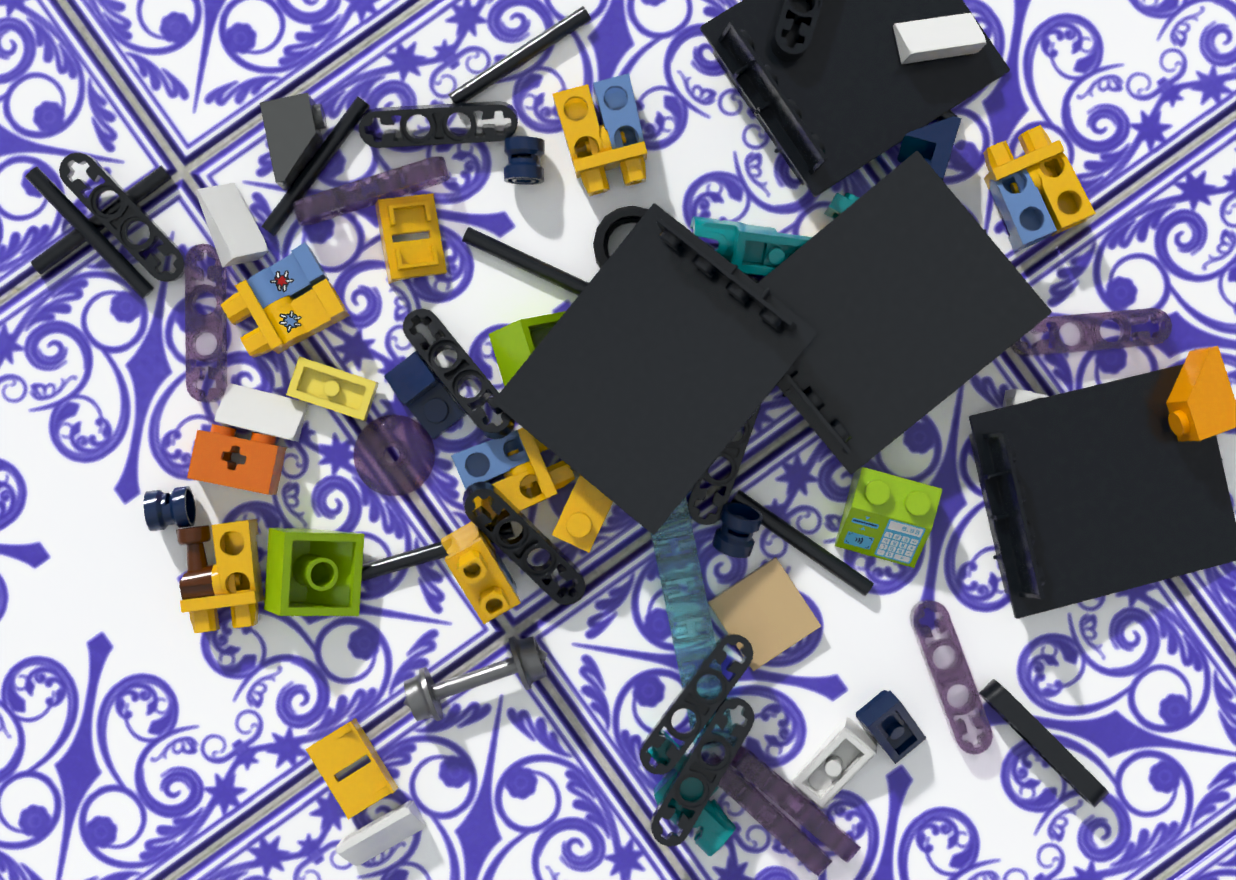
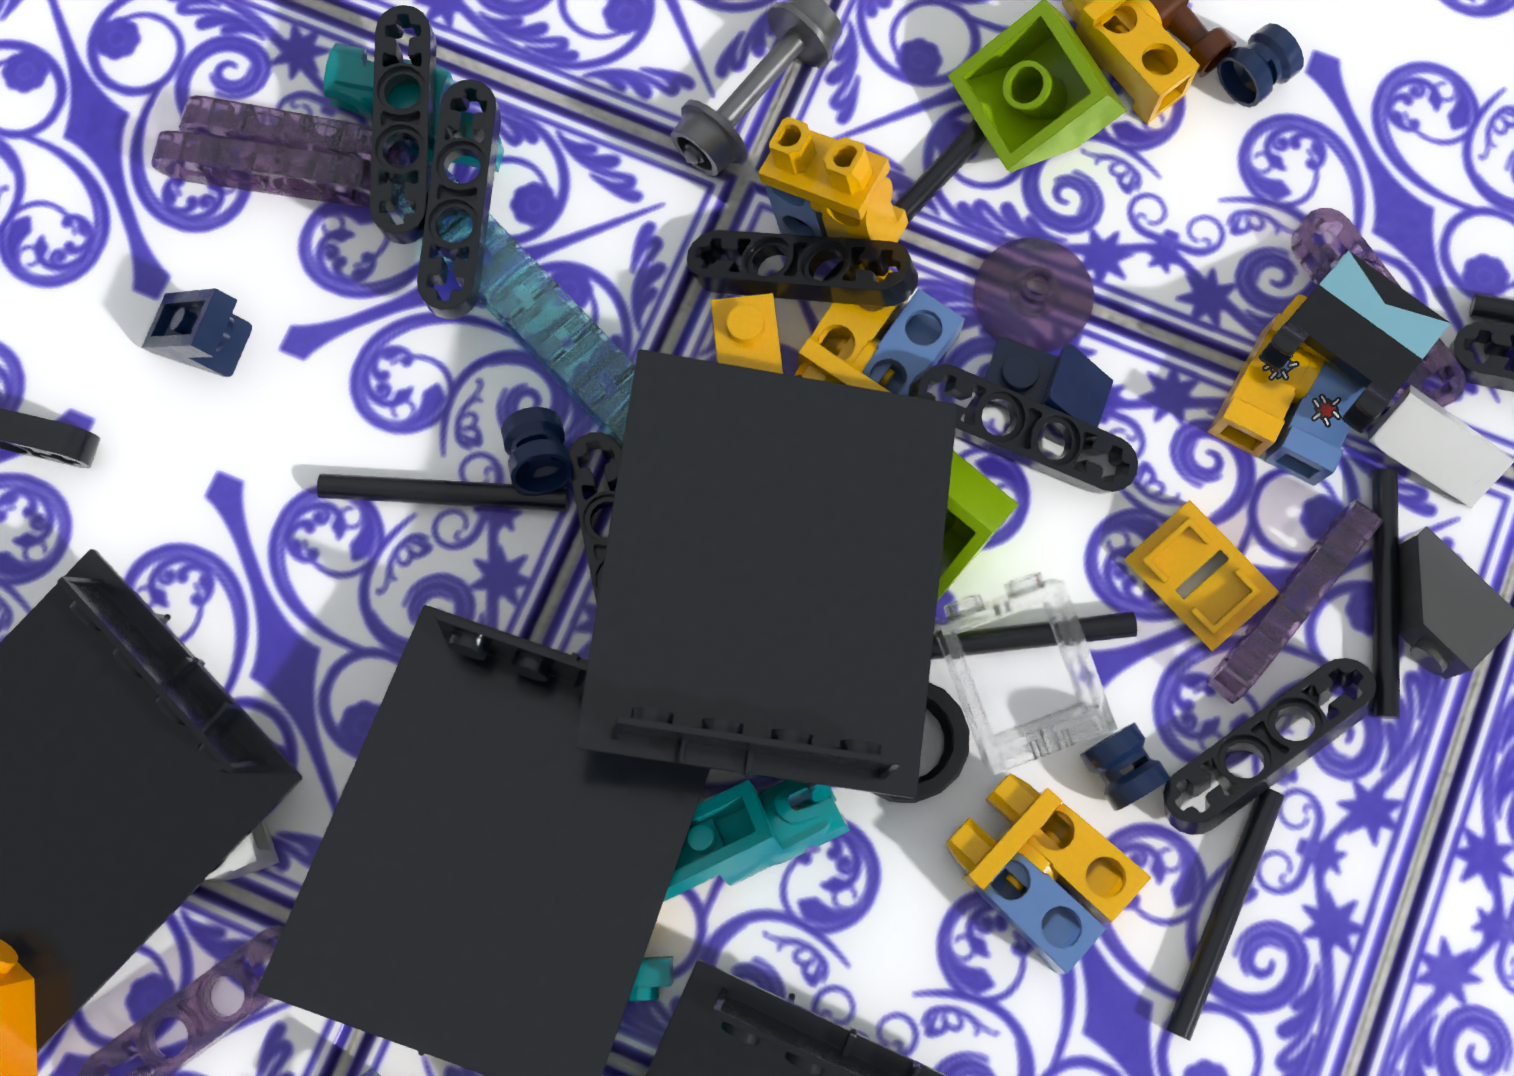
camera: 145 degrees right, 10 degrees down
orange brick [187,424,287,495] -> none
white slope [214,383,308,442] -> none
light yellow plate [286,356,379,421] -> none
tan tile [708,557,821,671] -> none
white slope [791,717,878,809] -> none
lime slope [834,467,943,568] -> none
clear purple beam [909,599,993,755] -> none
none -> clear window [934,571,1118,775]
none -> black flag [1259,250,1451,433]

